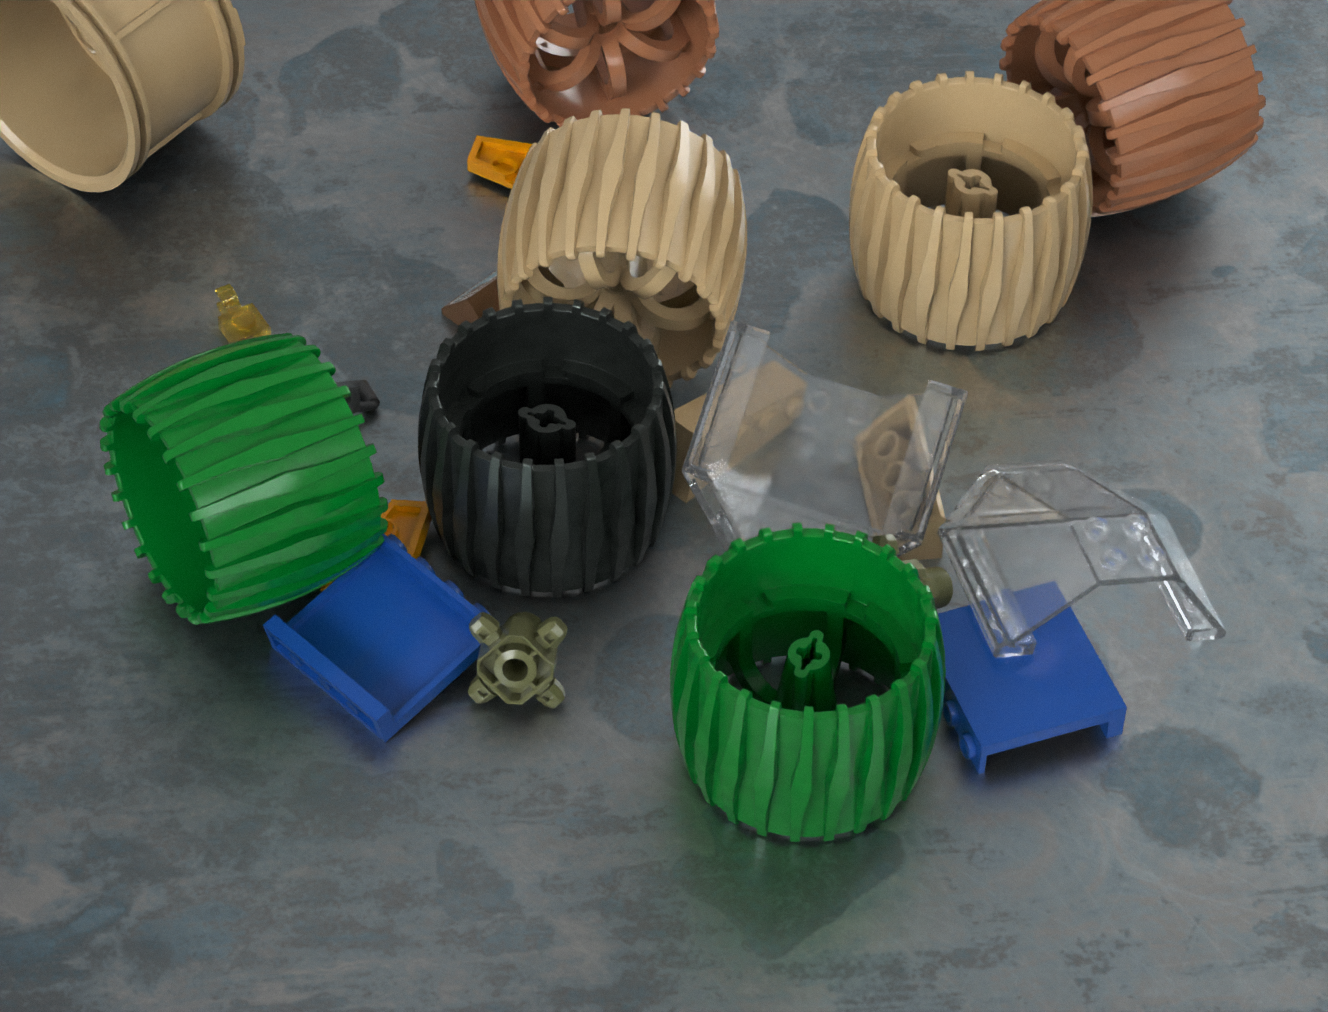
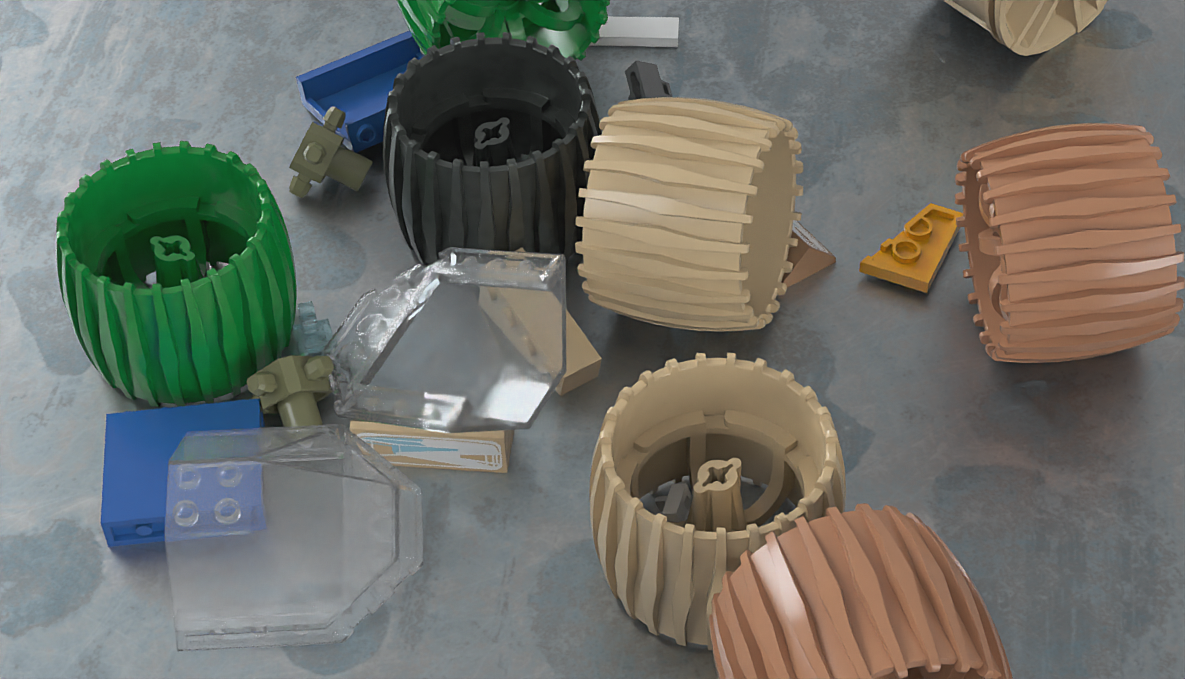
camera: 105 degrees right, 0 degrees up
clear yellow plate [215,284,271,343] -> none

